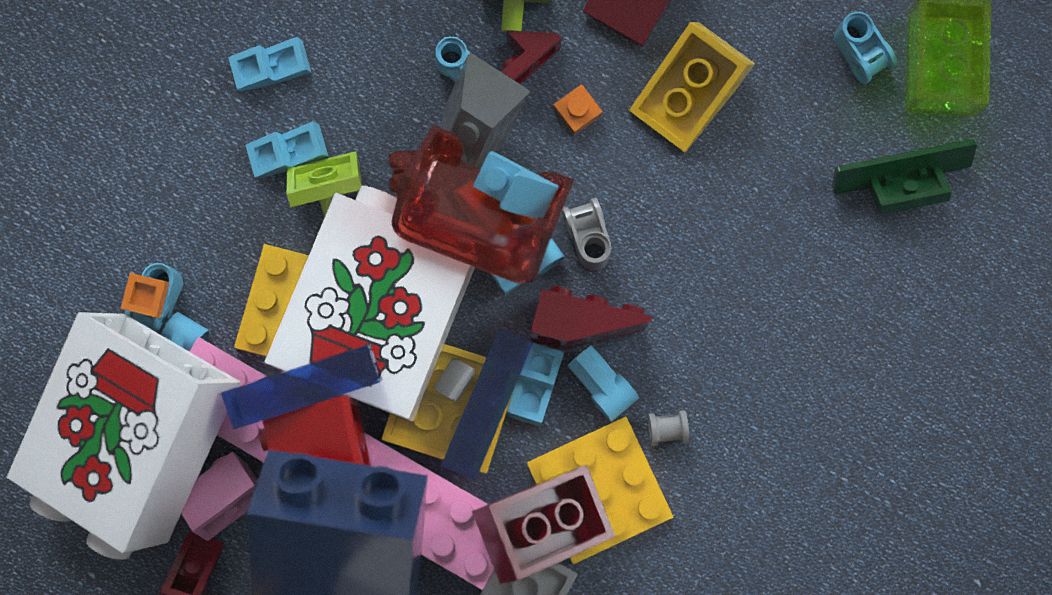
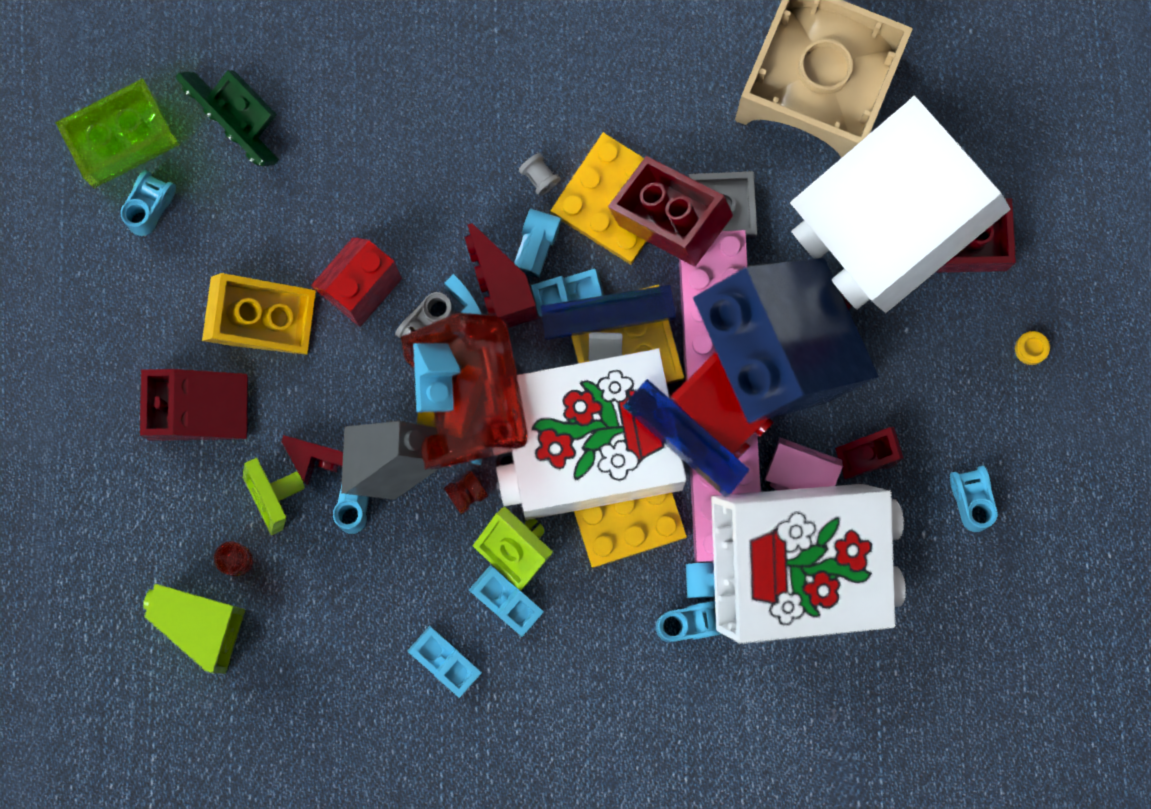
camera: 120 degrees left, 0 degrees up
orange plate [120,273,170,318] -> none
orange plate [553,84,603,135] -> none
none -> red slope [311,237,402,327]
none -> medium azure slope [444,274,488,342]

